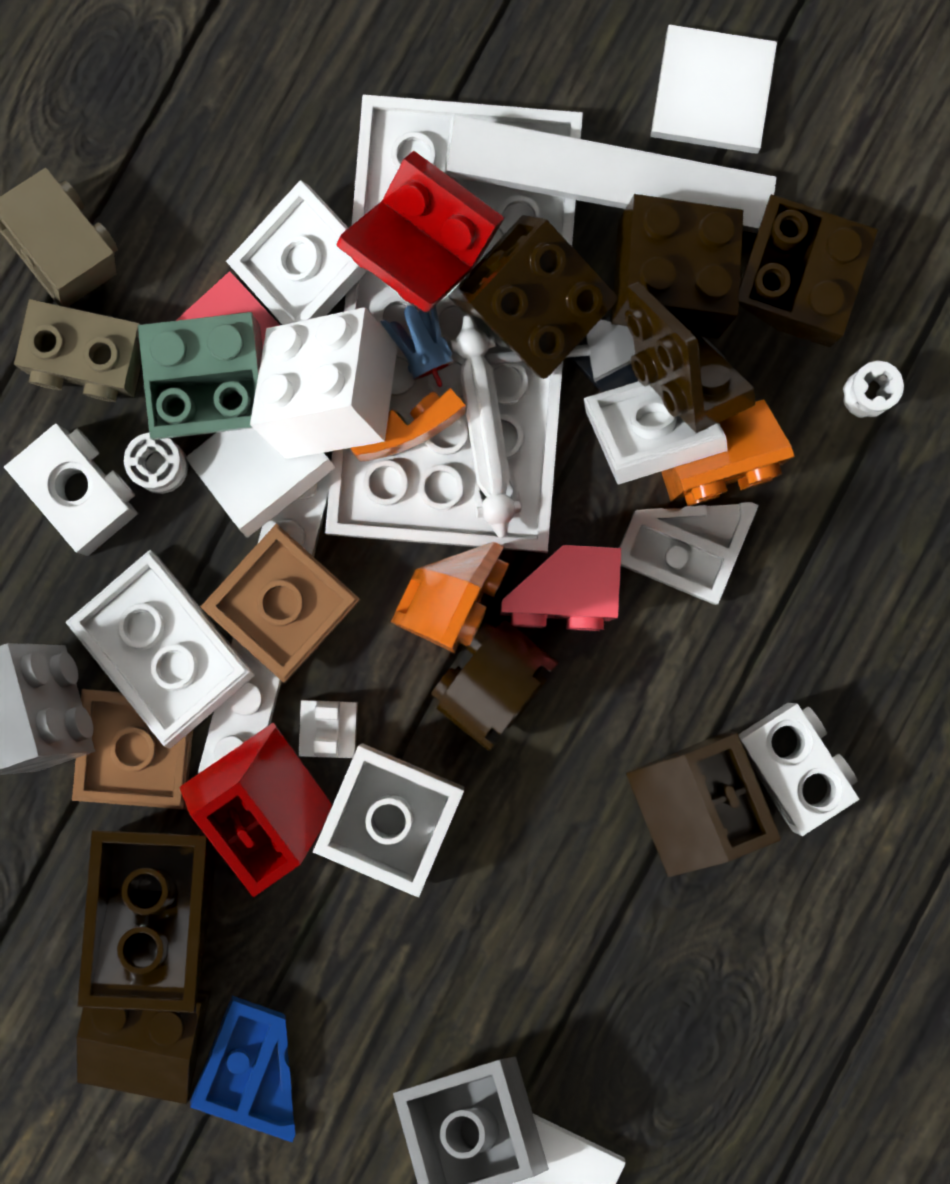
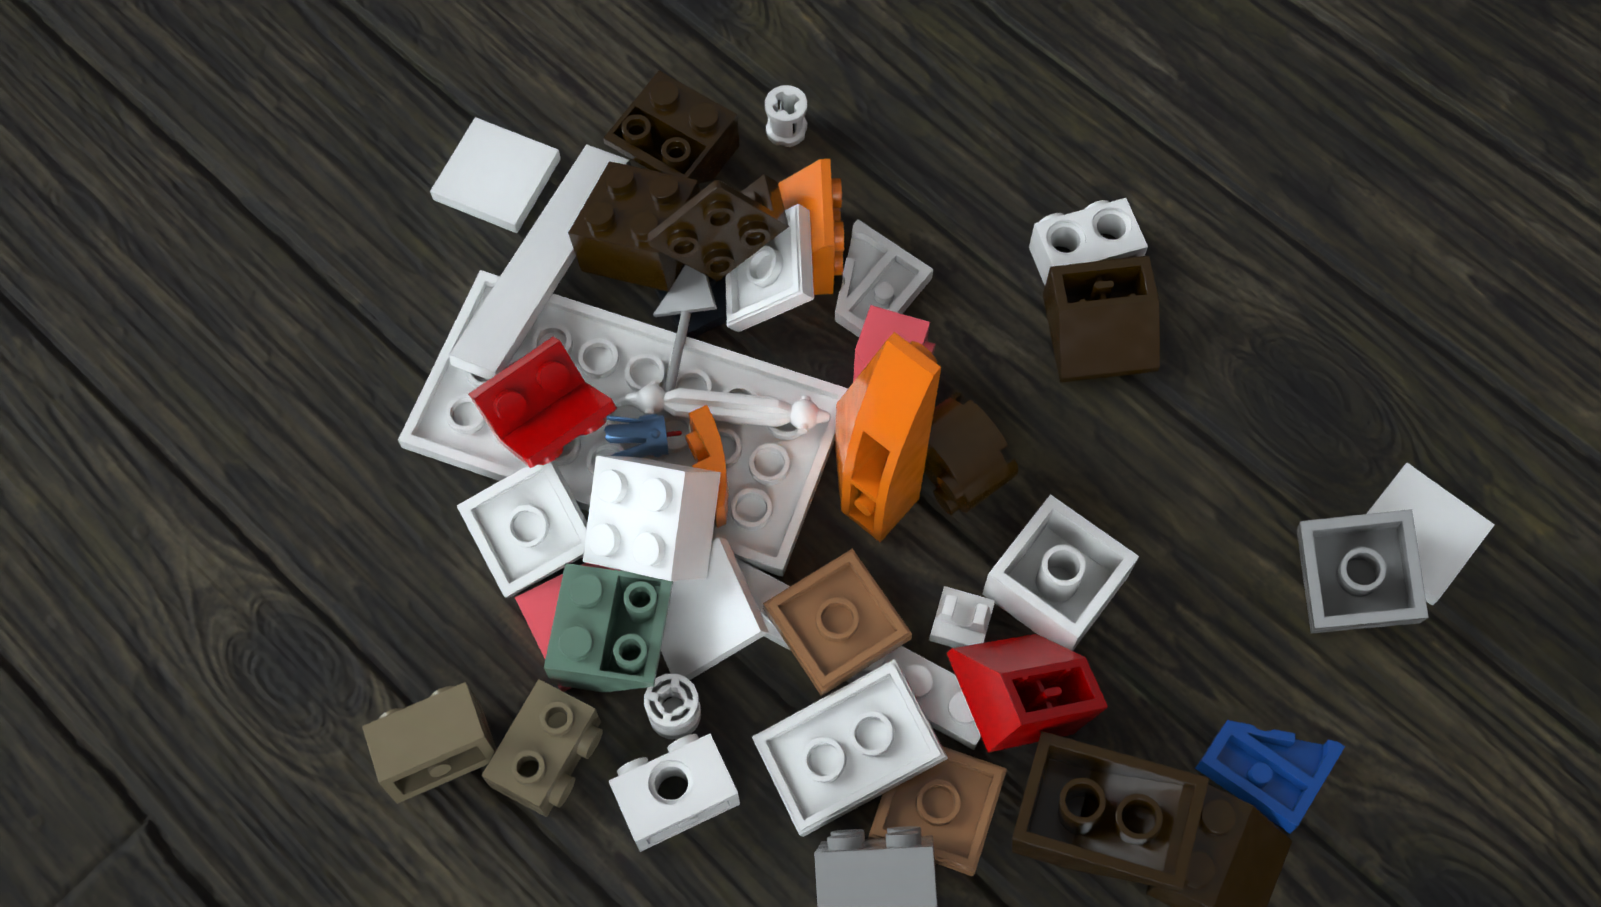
camera: 70 degrees left, 20 degrees down
dark brown bracket [448,215,617,379] -> none

